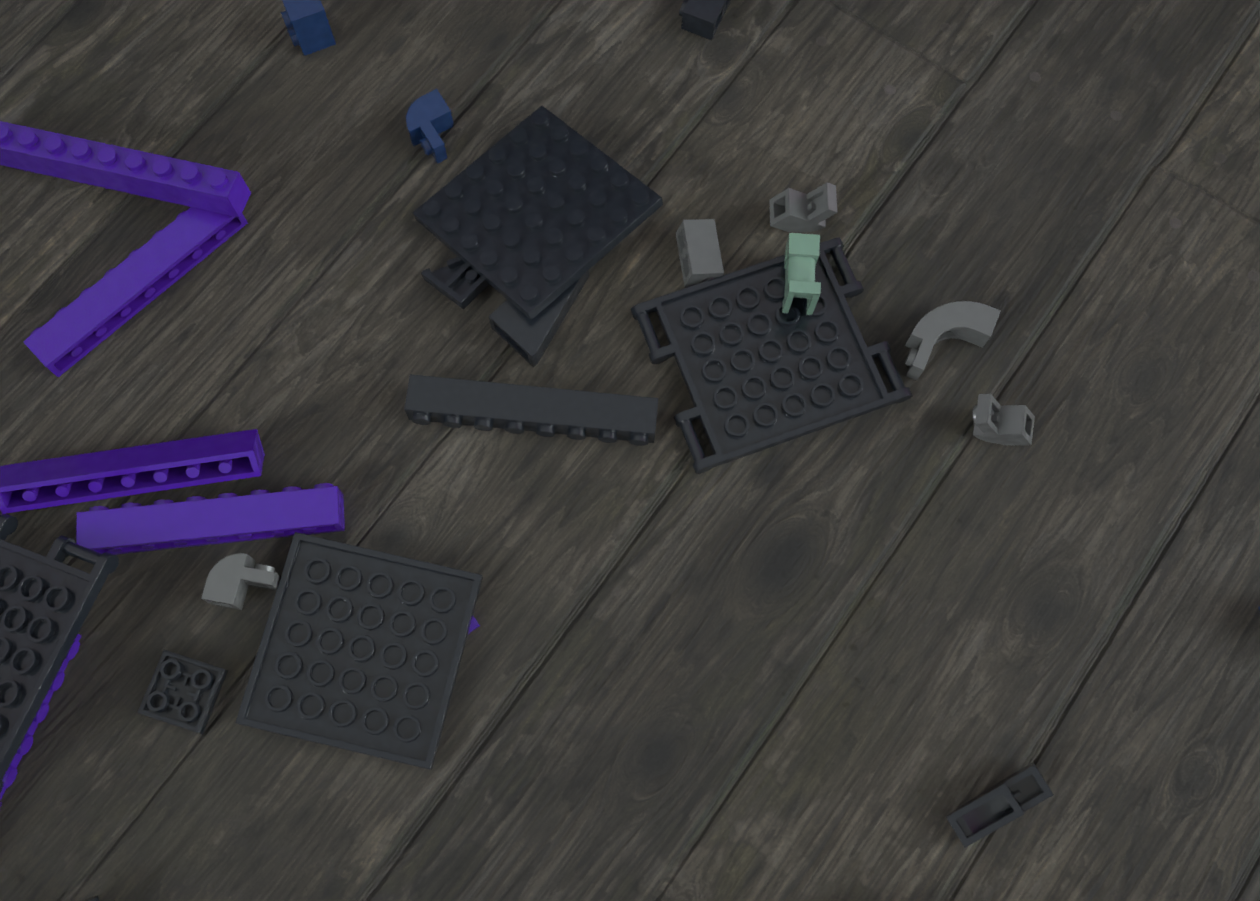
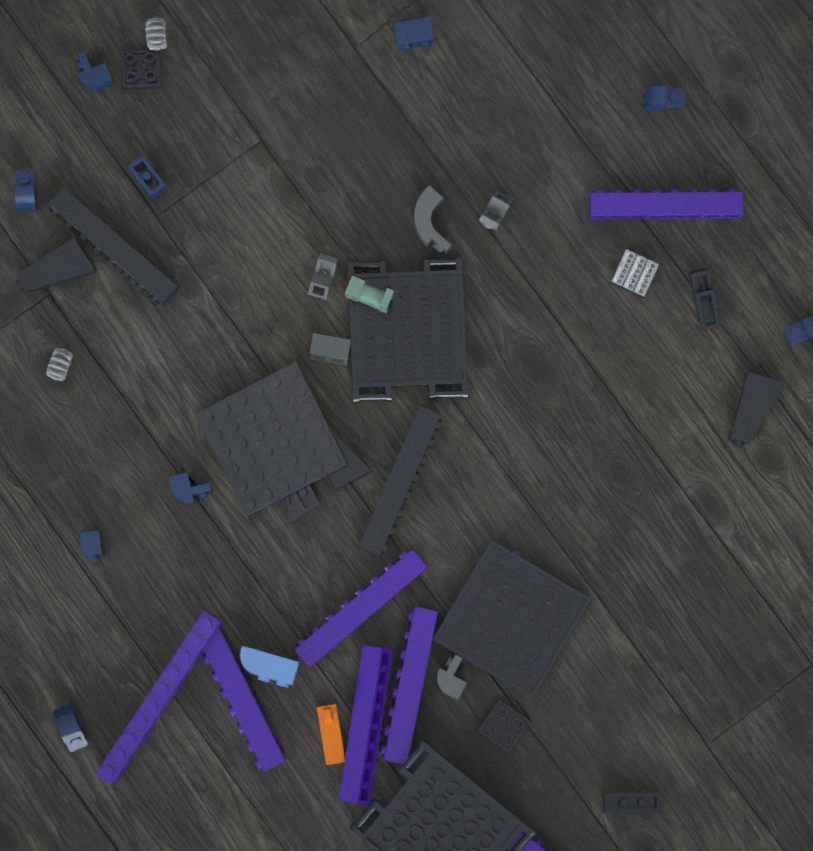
camera: 80 degrees left, 10 degrees up
none -> dark blue brick [53,703,88,753]
none -> medium blue brick [240,646,299,688]
none -> dark purple brick [294,549,427,669]
none -> orange hinge [317,704,345,765]
none -> dark blue brick [393,17,435,51]
none -> dark purple brick [589,189,743,219]
none -> light grey tile [610,248,660,299]

